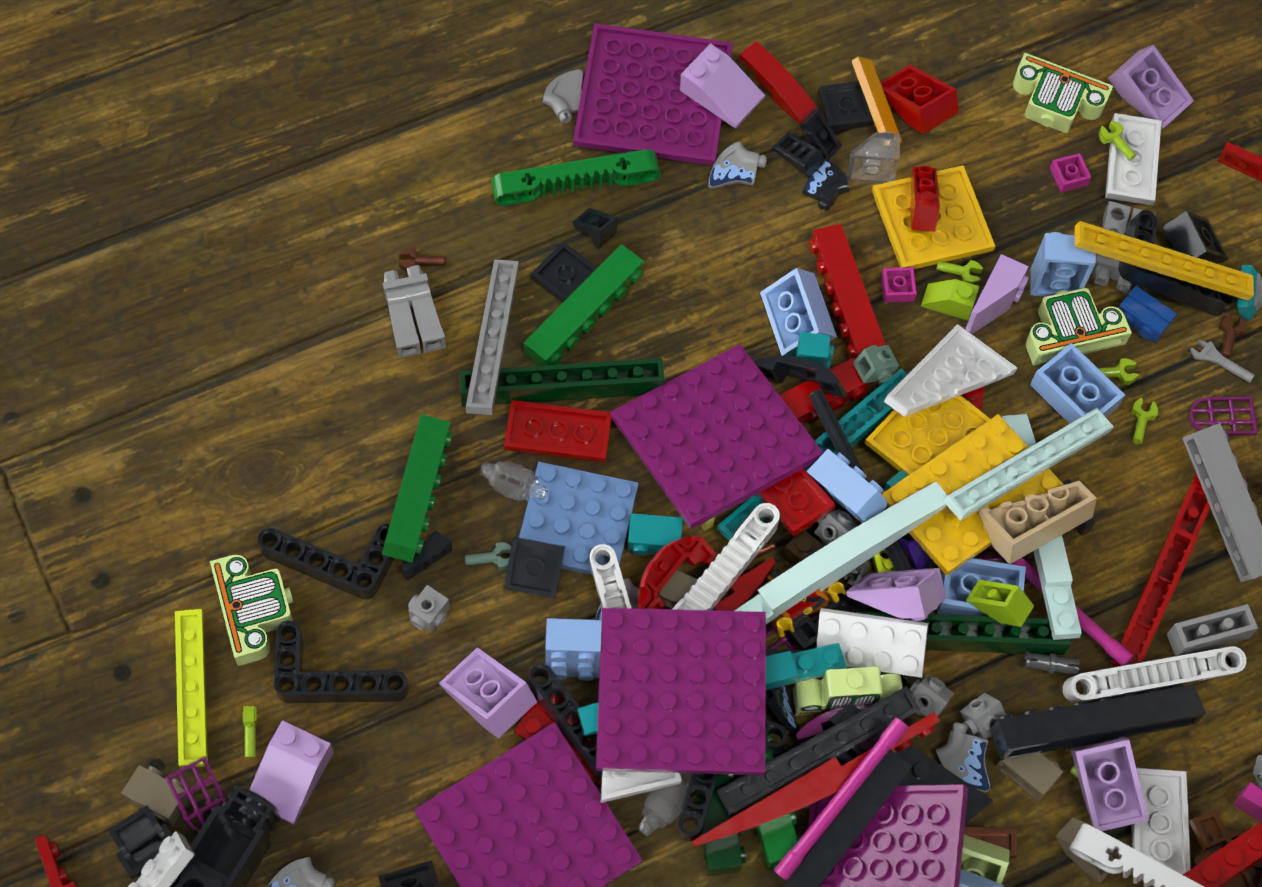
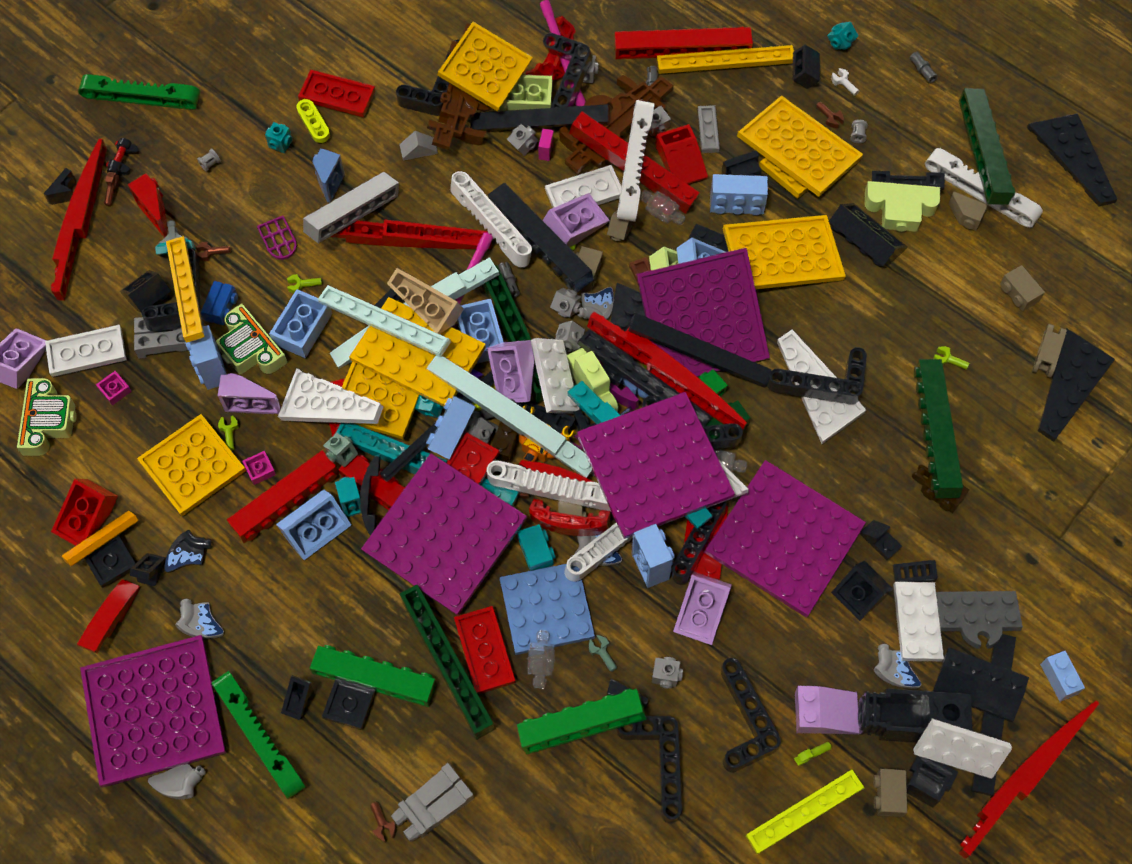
camera: 110 degrees left, 0 degrees up
magenta window [165,756,226,833] -> none
brick [210,555,293,666] -> none
light grey plate [466,259,519,415] -> none
black plate [504,536,566,598] -> none
lavender slope [680,44,765,129] -> none
black slope [773,132,825,177] -> none
dark pink piece [774,717,909,881] -> none
clear slope [846,132,900,183] -> none
red slope [910,166,940,232] -> none
lime slope [921,279,979,321] -> none
lime slope [966,580,1034,627] -> none
lime bar [1098,359,1138,385] -> none
lime bar [1099,120,1136,161] -> none
light grey brick [1166,604,1258,656] -> none
light grey piece [1190,340,1255,383] -> none

